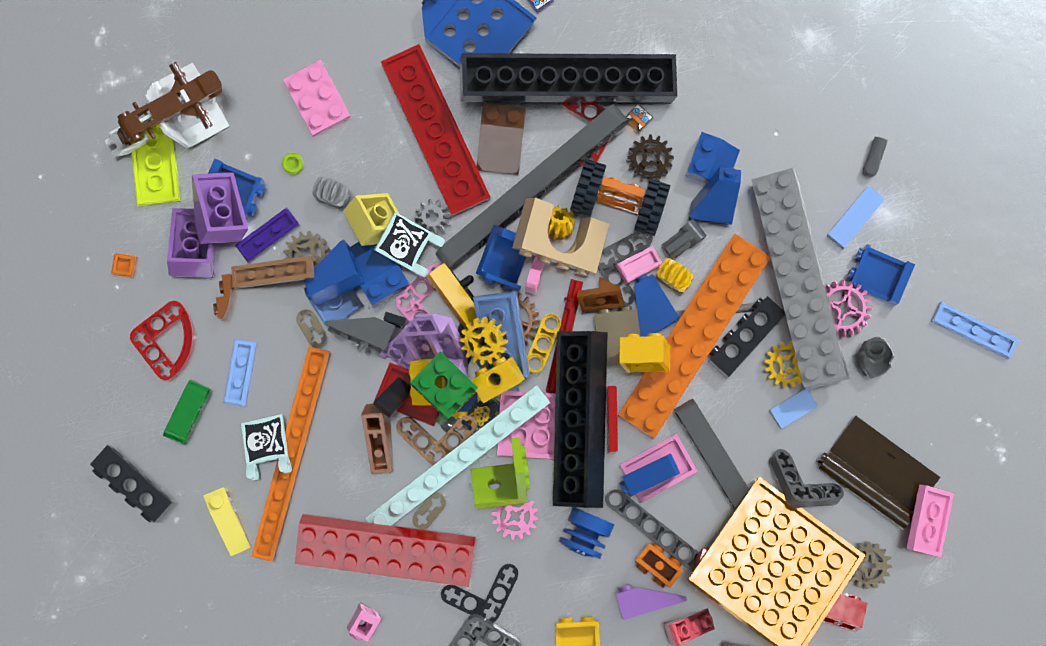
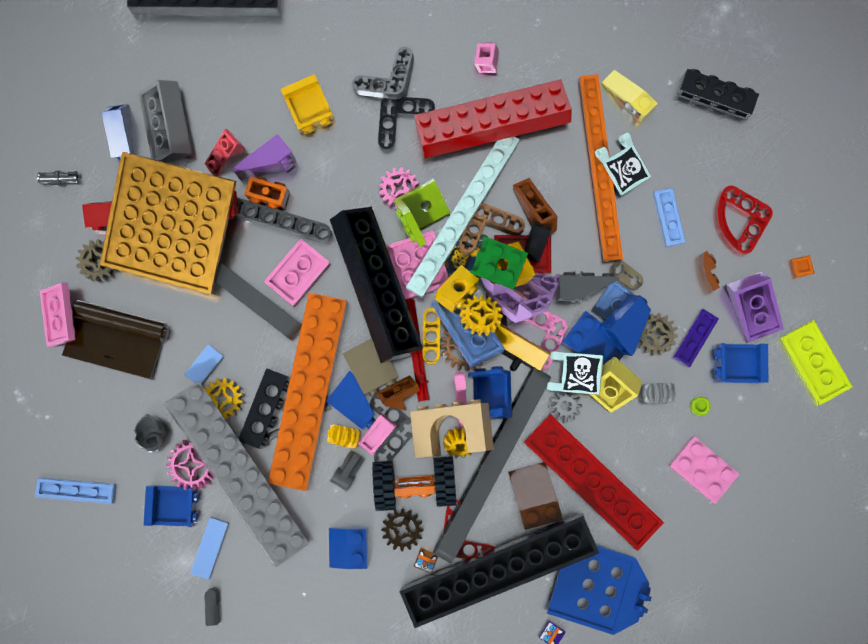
camera: 165 degrees right, 0 degrees up
piece [105,62,230,158] -> none
green beam [163,379,210,445] -> none
medium lavender slope [192,173,249,244] -> none
medium nougat plate [231,256,314,289] -> none
black tile [383,312,409,329] -> none
dark tan beam [412,493,446,529] -> none
blue wheel [558,507,615,559] -> none
red tile [606,386,618,454] -> none
blue slope [619,453,680,497] -> none
yellow brick [620,333,671,373] -> none
blue slope [689,167,741,224] -> none
dark grey beam [770,449,844,508] -> none

